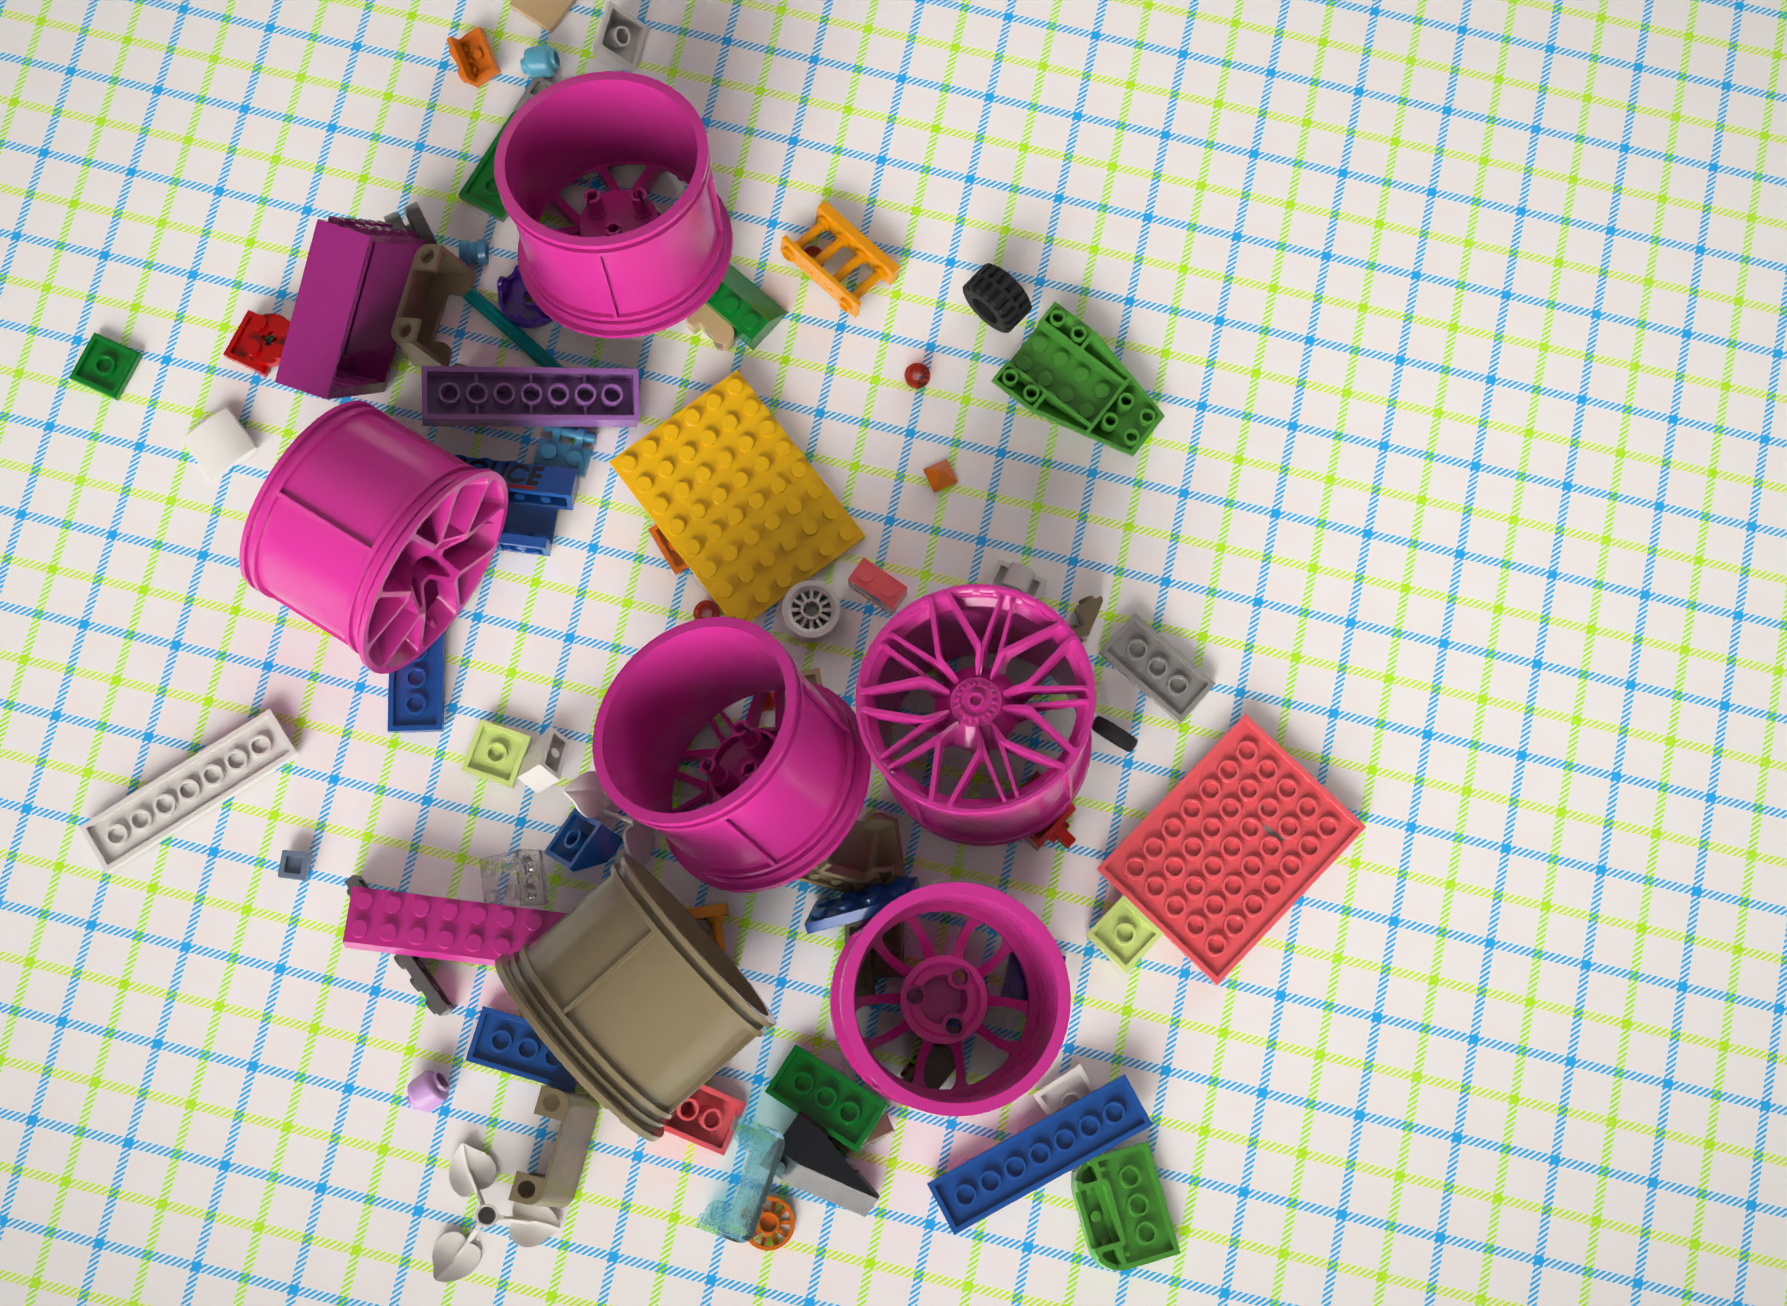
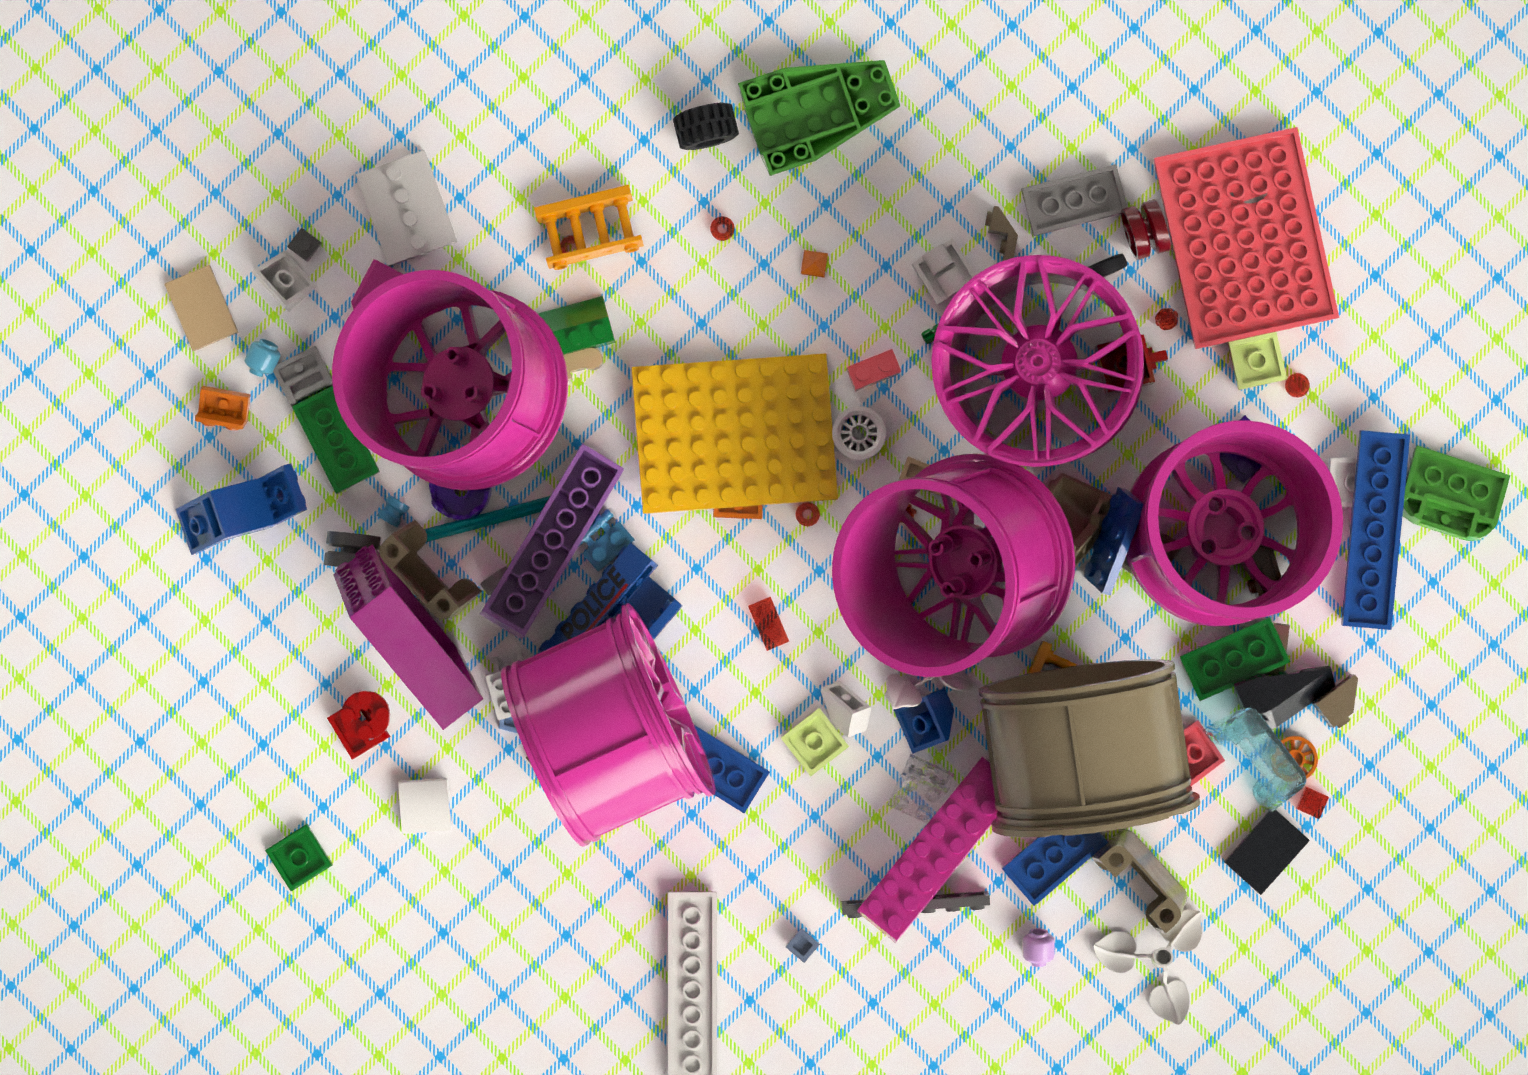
camera: 50 degrees left, 10 degrees up
none -> blue bracket [175,463,307,555]
none -> dark grey plate [287,227,322,262]
none -> white plate [356,150,458,267]
none -> clear red plate [748,596,789,651]
none -> dark red wheel [1121,199,1171,260]
none -> clear red plate [1155,308,1178,330]
none -> black tile [1224,807,1310,895]
none -> clear red plate [1285,373,1310,398]
none -> clear red plate [1295,786,1329,819]
none -> dark tan slope [1312,674,1358,728]

